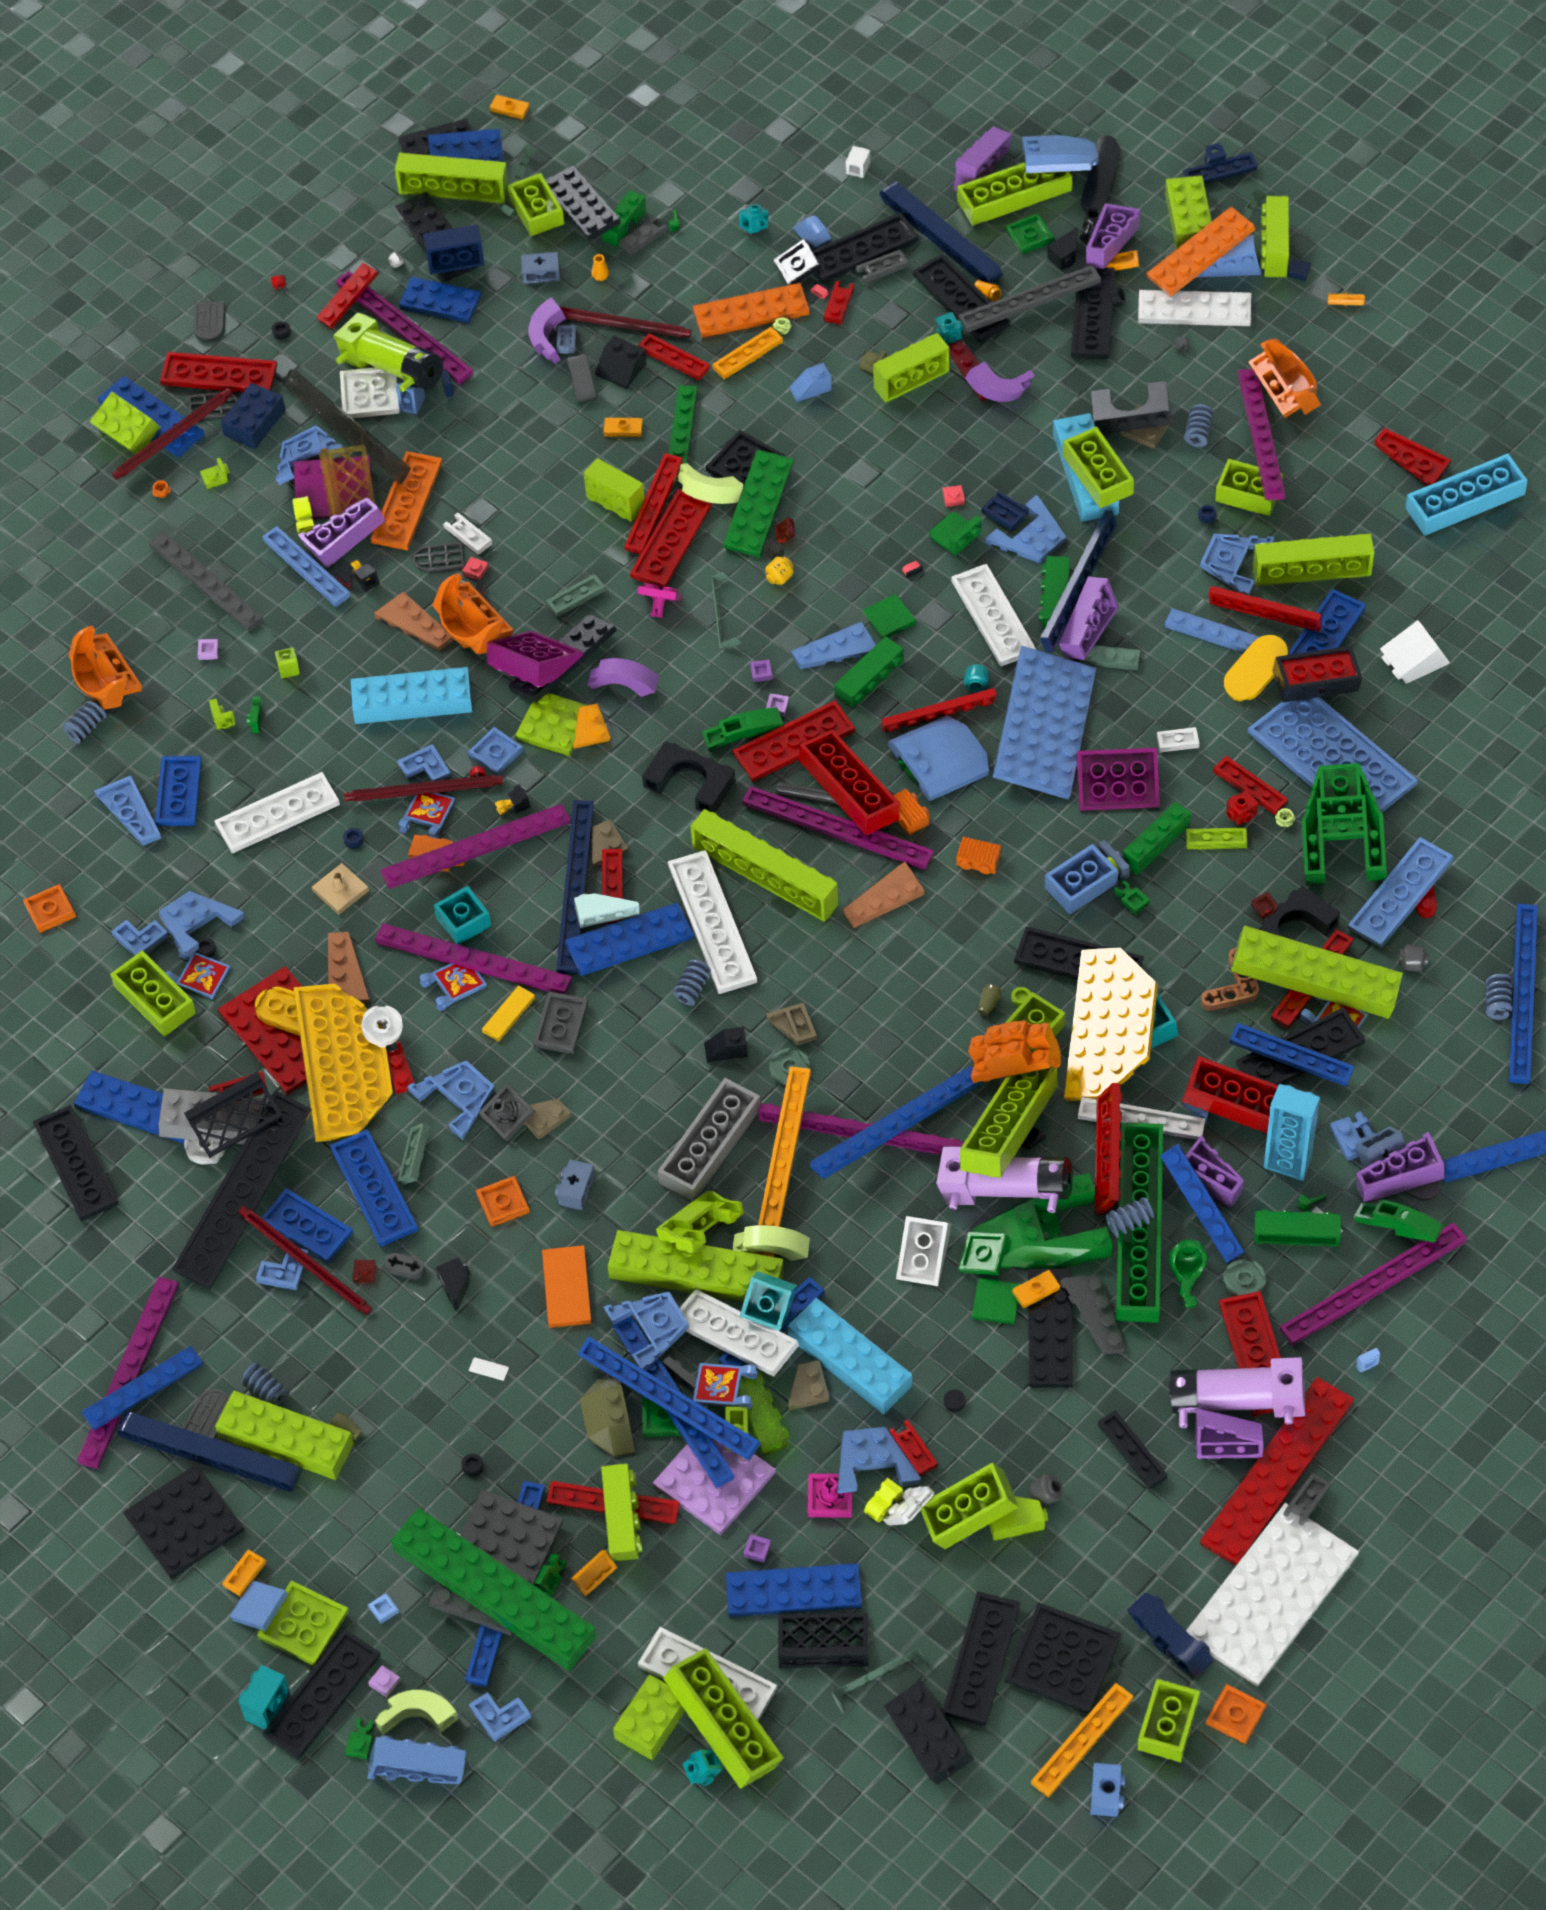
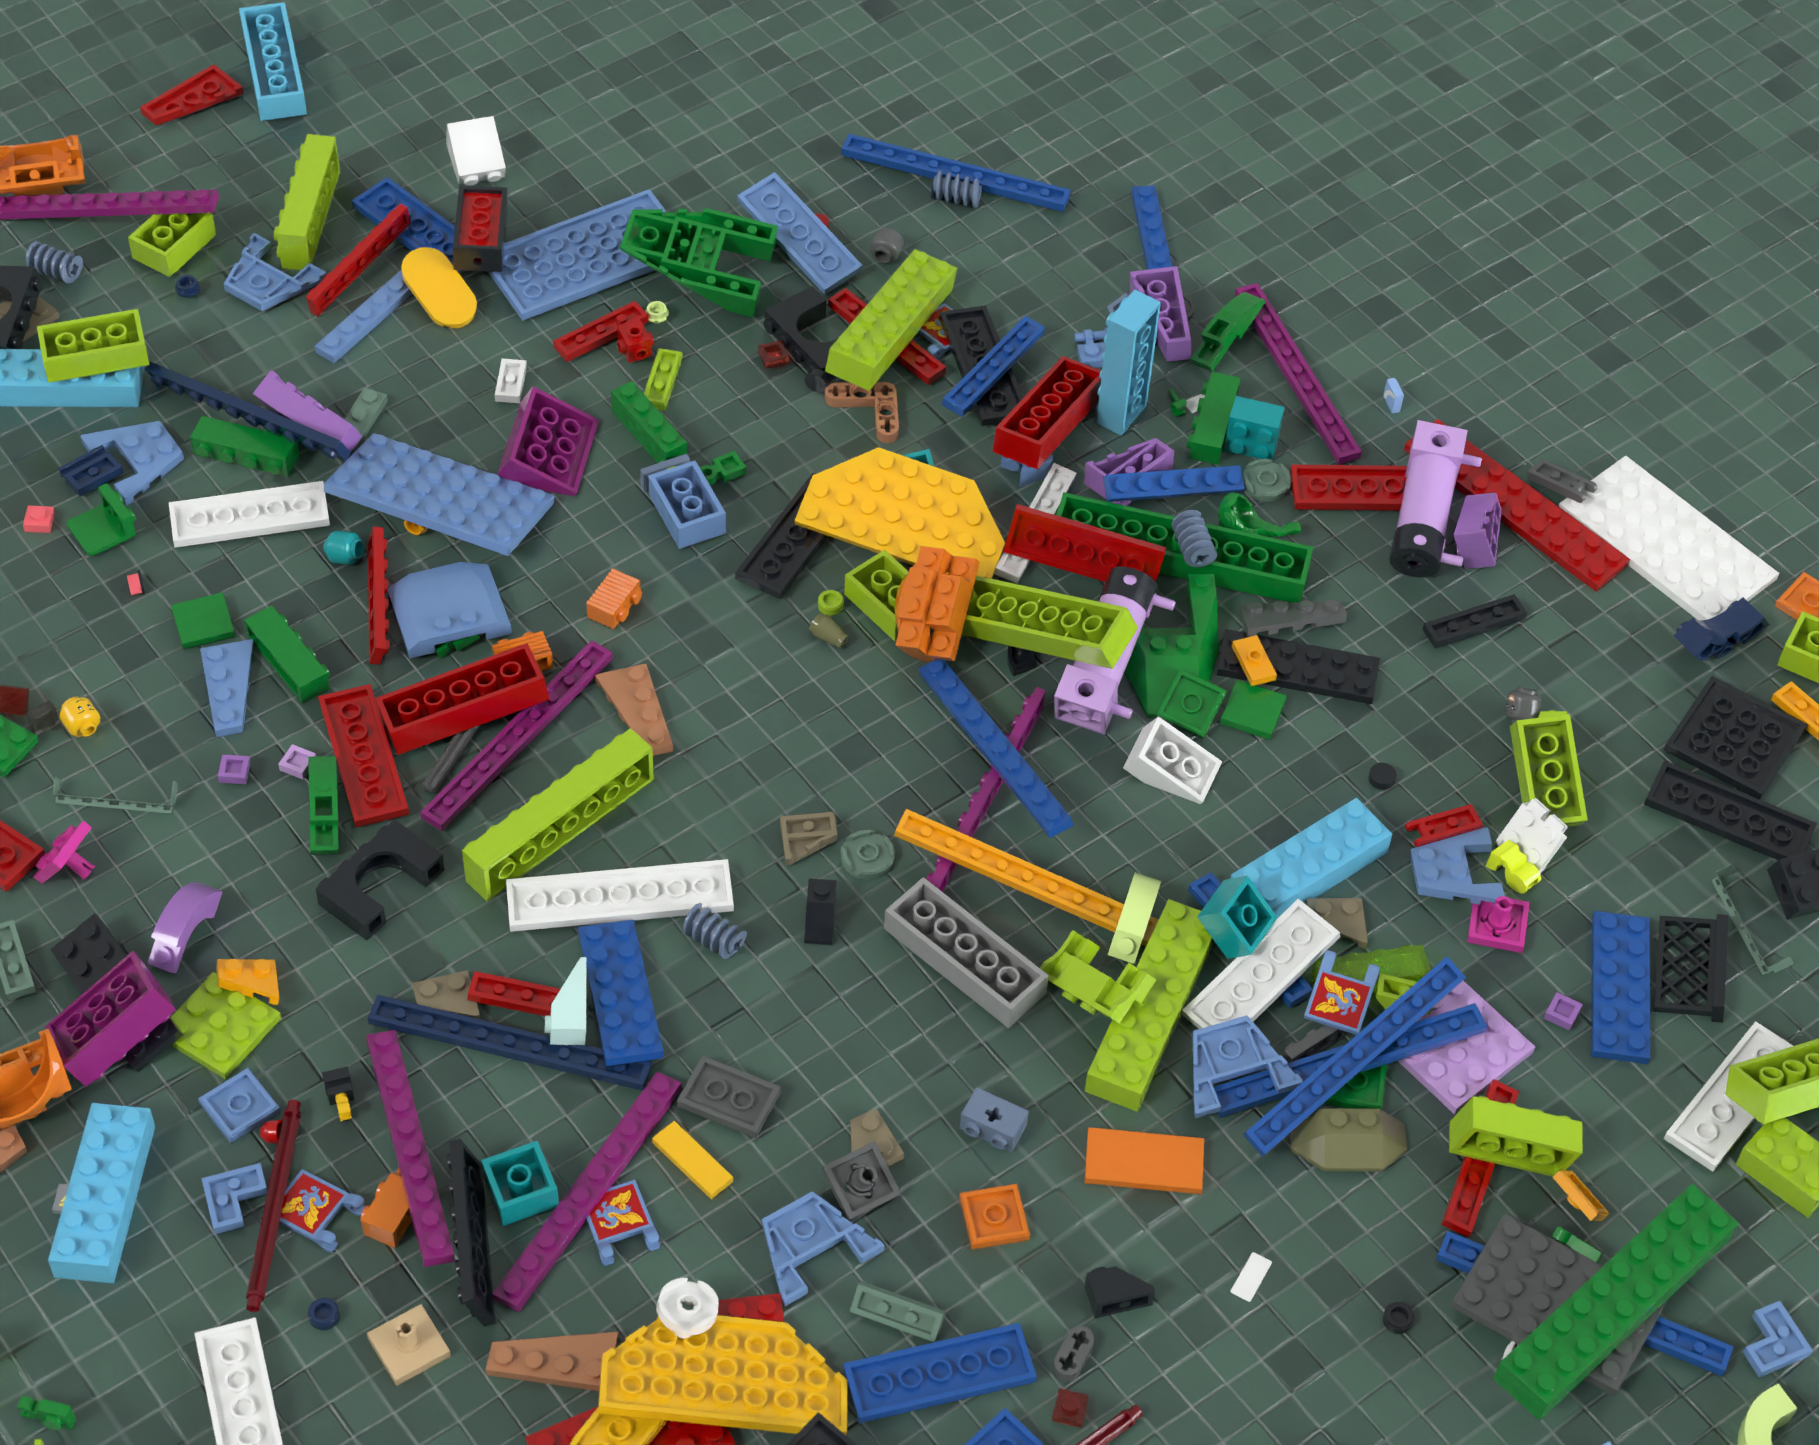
camera: 85 degrees left, 5 degrees down
none -> black plate [447,1138,496,1326]
none -> teal brick [1224,396,1285,460]

